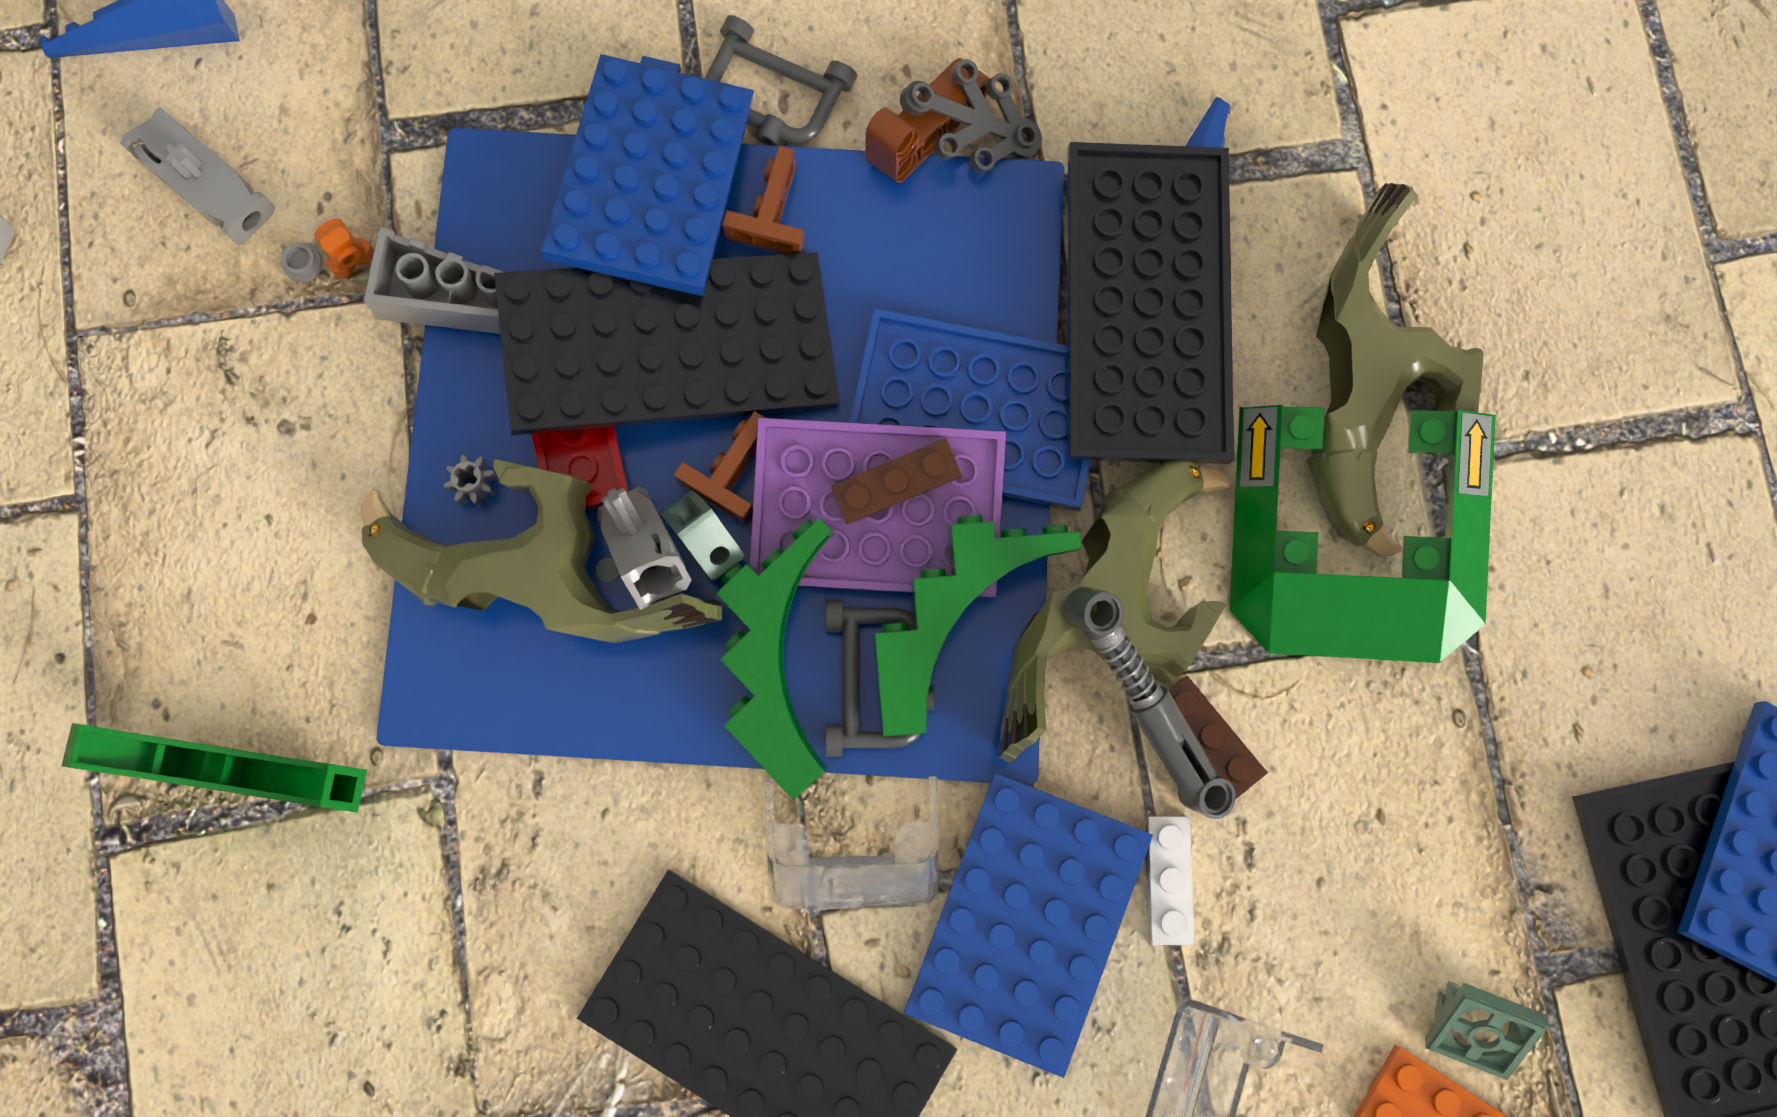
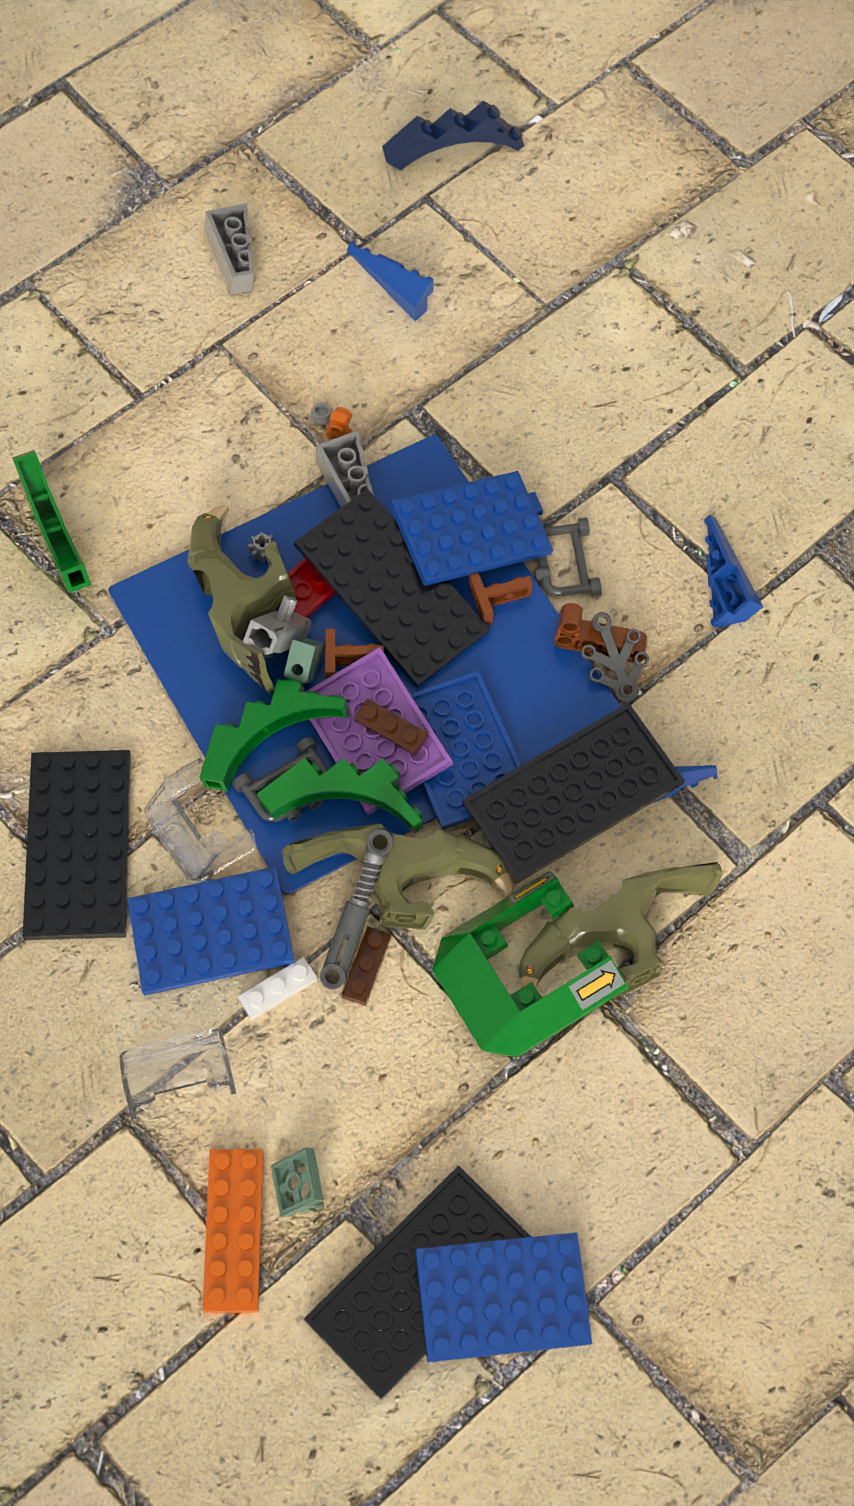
camera: 55 degrees right, 15 degrees down
light grey piece [120,107,275,245] -> none

